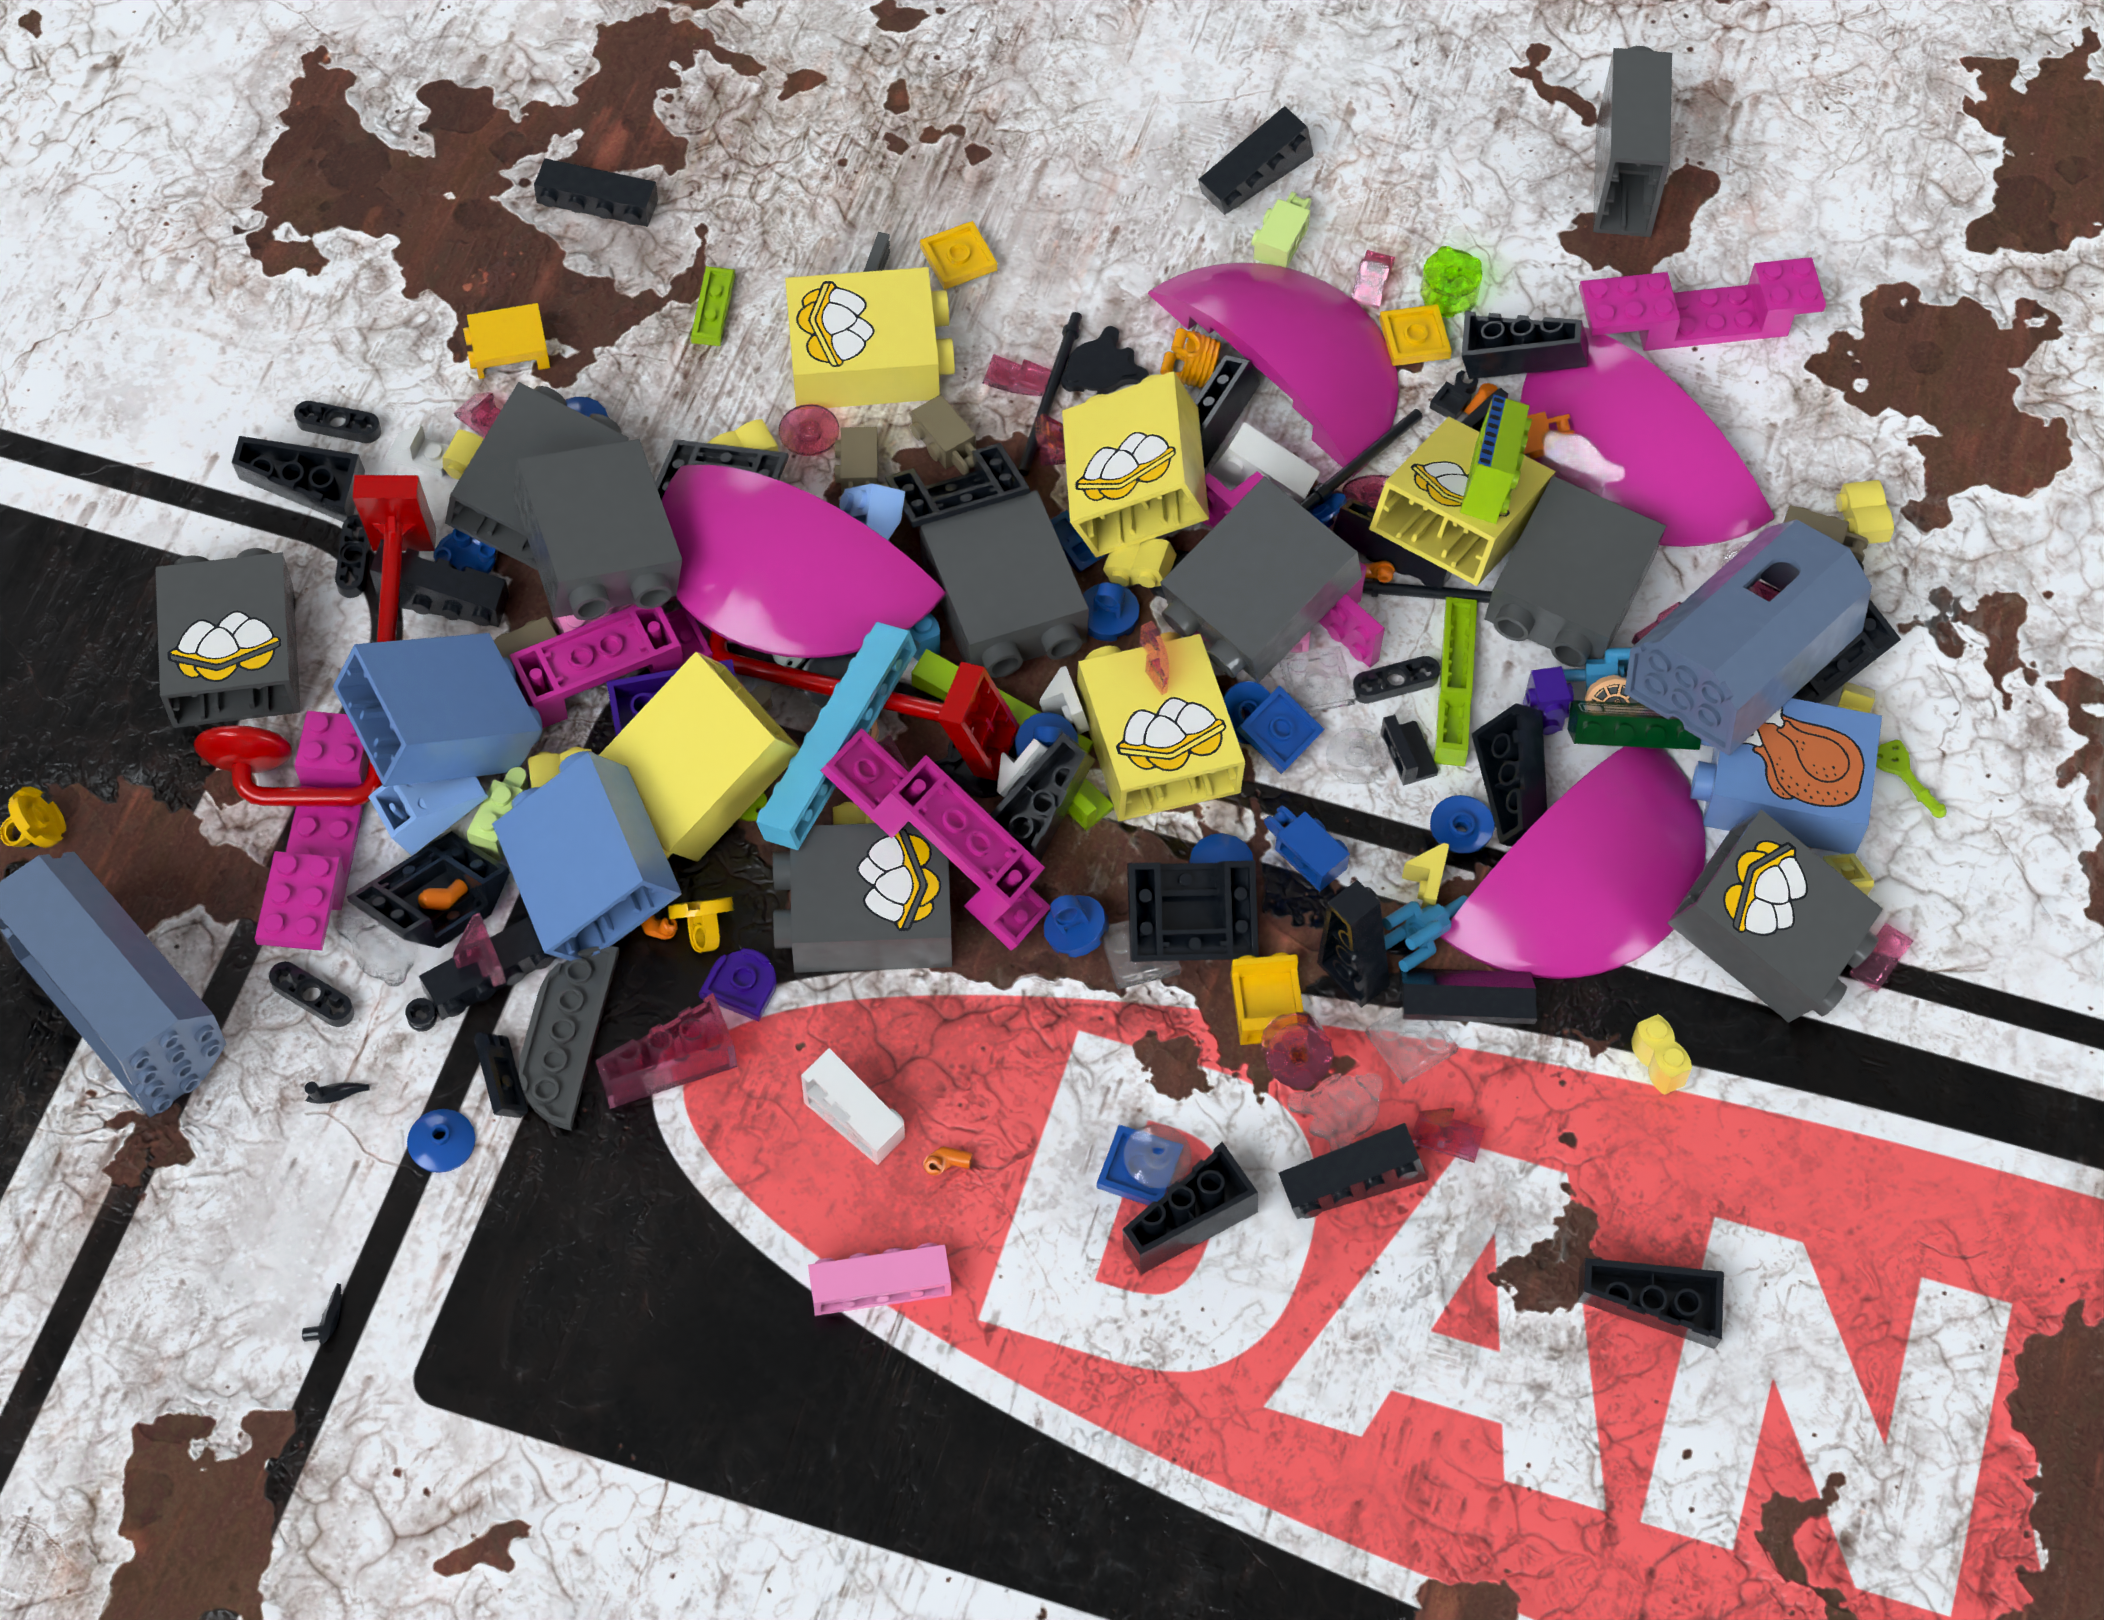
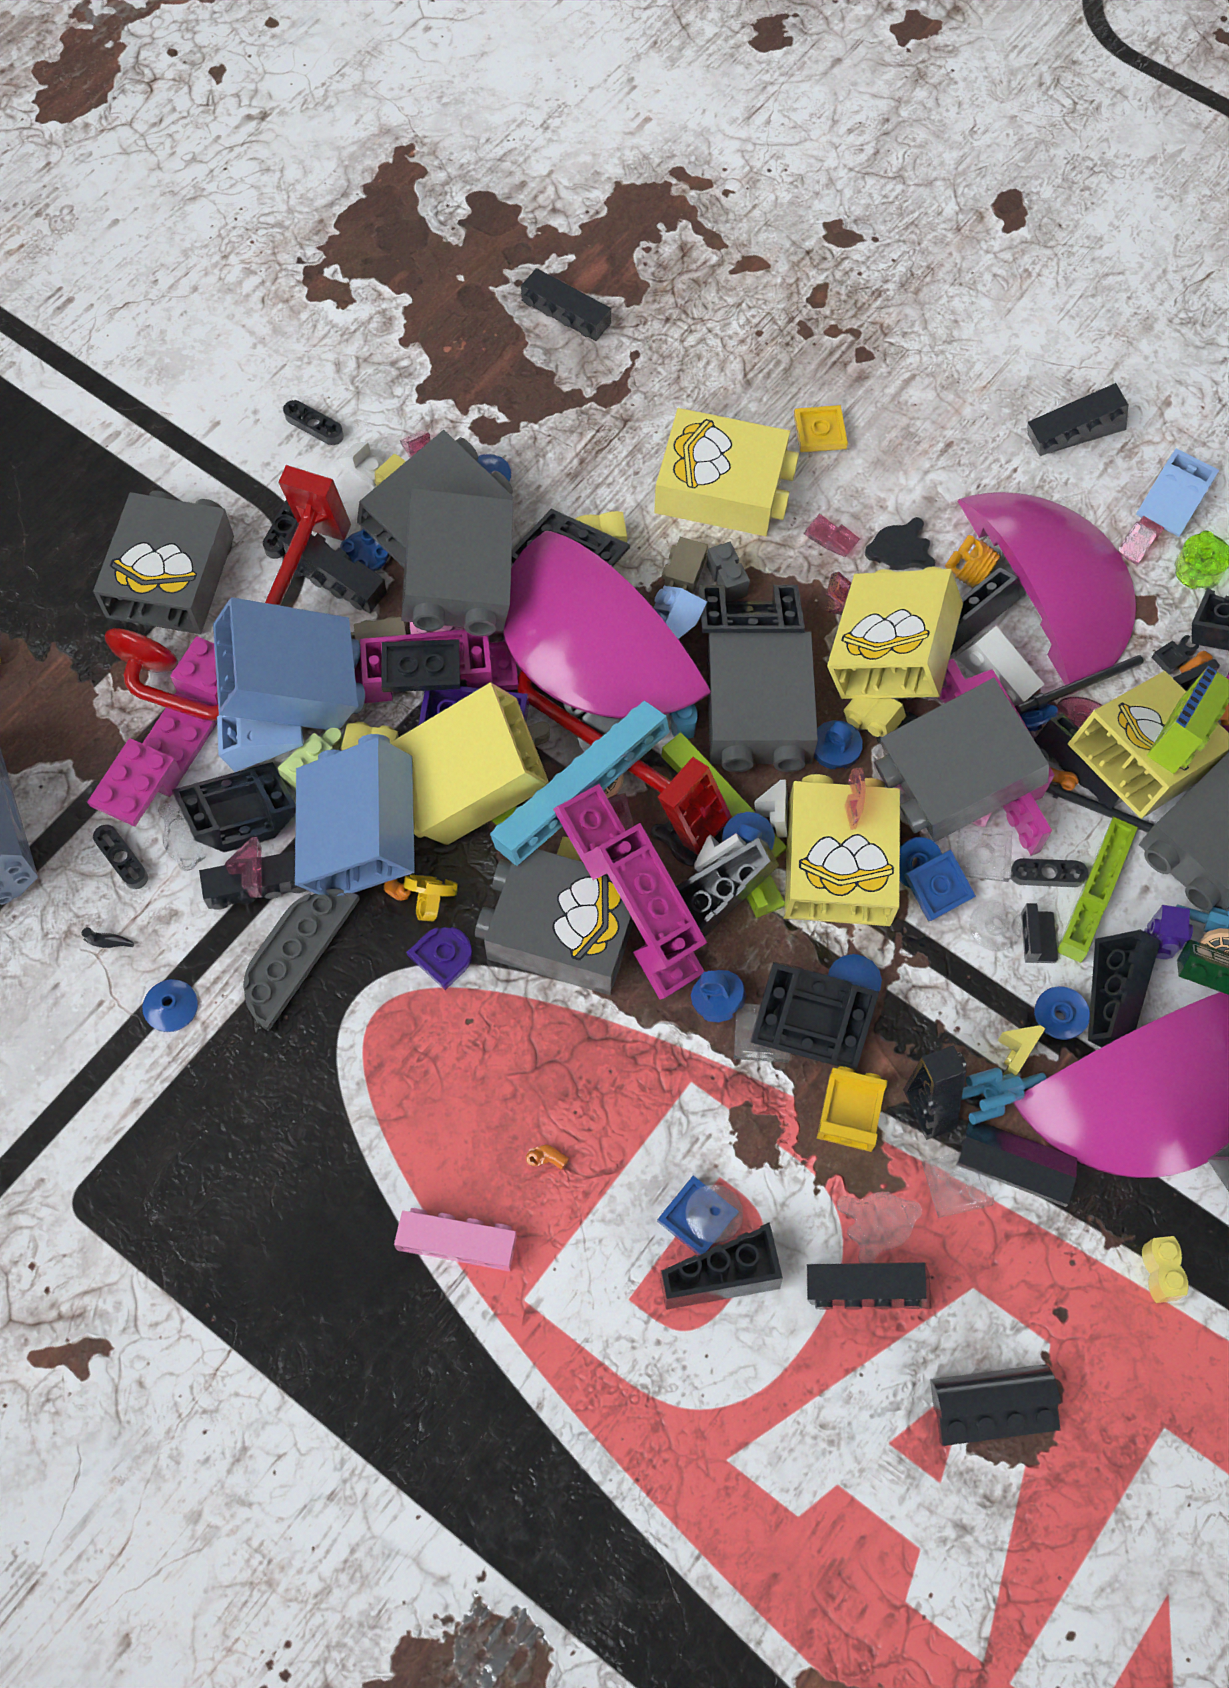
camera: 20 degrees right, 5 degrees up
black wedge [231,436,365,522] -> none
black bar [302,1283,341,1344] -> none
black bush [405,998,437,1032] -> none
orange arm [418,879,468,910] -> none
yellow panel [463,303,550,379] -> none
black hinge [474,1032,528,1118] -> none
clear pink wedge [596,993,738,1109] -> none
lime tile [691,266,736,347] -> none
clear pink dish [779,404,839,456] -> none
white wedge [801,1048,905,1165] -> none
dark grey tile [863,232,890,272] -> none
dark tan brick [910,394,976,475] -> none
black bar [1018,312,1082,476] -> none
blue slope [1050,510,1105,573] -> none
yellowish green brick [1251,191,1312,268] -> none
clear pink brick [1261,1012,1334,1089] -> none
blue brick [1264,805,1350,892] -> none
yellow plate [1379,304,1452,366] -> none
clear pink slope [1411,1108,1485,1163] -> none
black wedge [1578,1258,1724,1349] -> none
none -> black plate [381,639,461,692]
none -> dark grey piece [706,541,750,601]
none -> black brick [930,1364,1061,1446]
none -> light blue slope [1136,448,1219,537]

